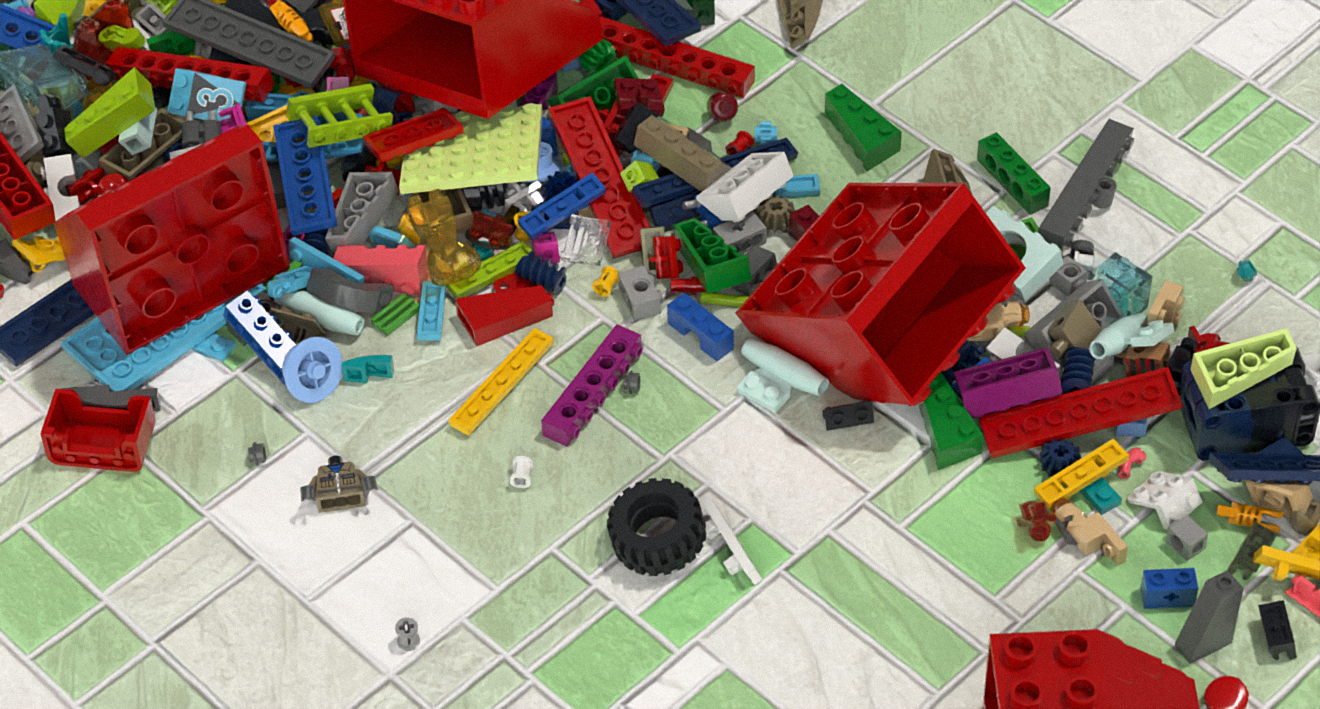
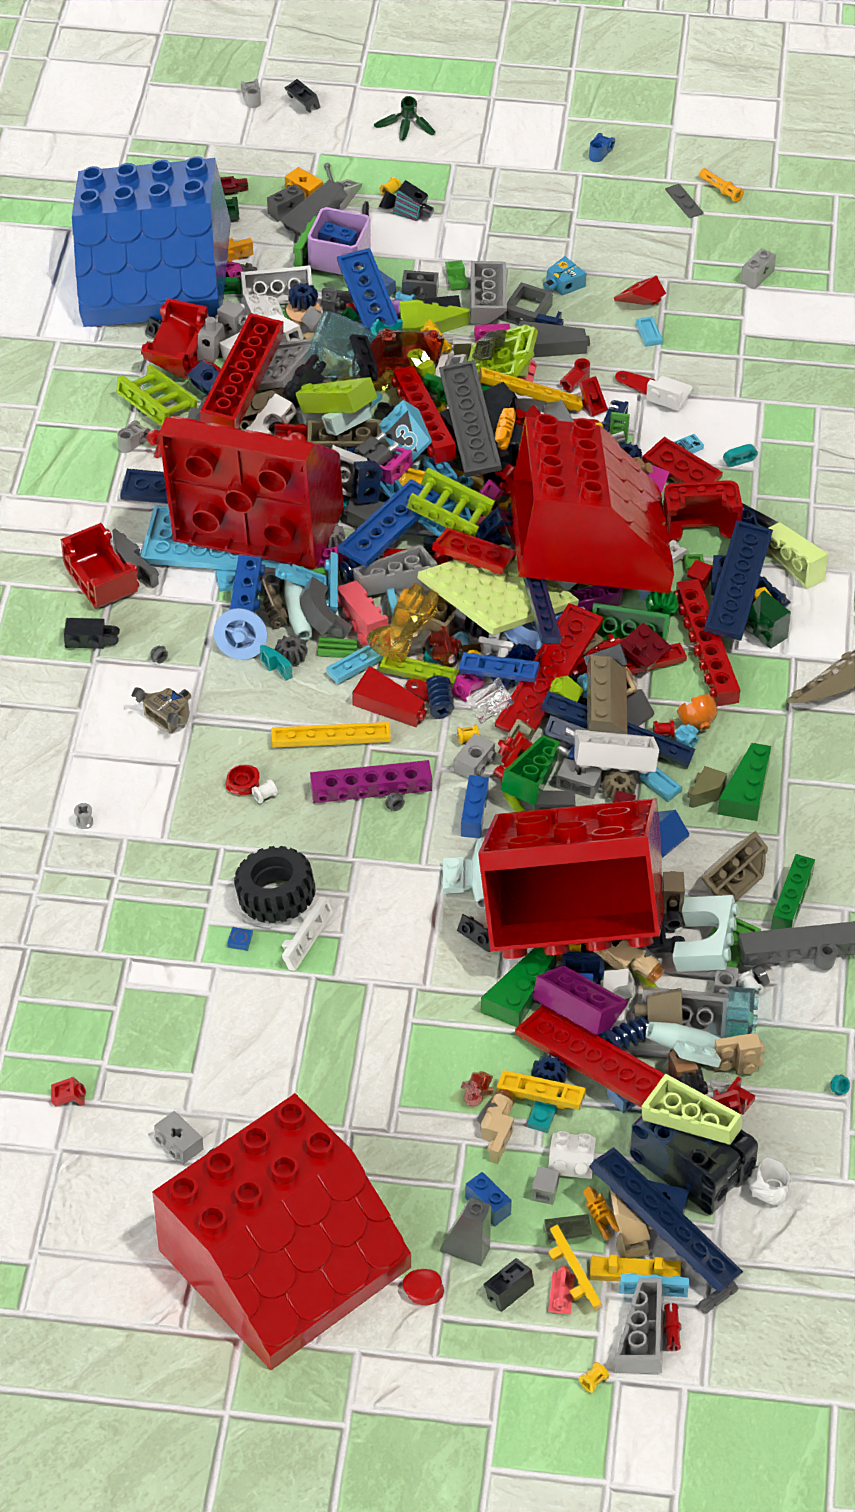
camera: 50 degrees right, 0 degrees up
dark red head [707,92,738,122] -> none
coral arm [1118,447,1146,479] -> none
none -> black hinge [64,618,120,649]
none -> red piece [225,765,260,795]
none -> blue tile [227,927,253,951]
none -> dark grey gear [275,634,308,665]
none -> dark blue plate [523,577,561,645]
none -> orange cylinder [677,694,718,731]
none -> olive slope [687,766,727,808]

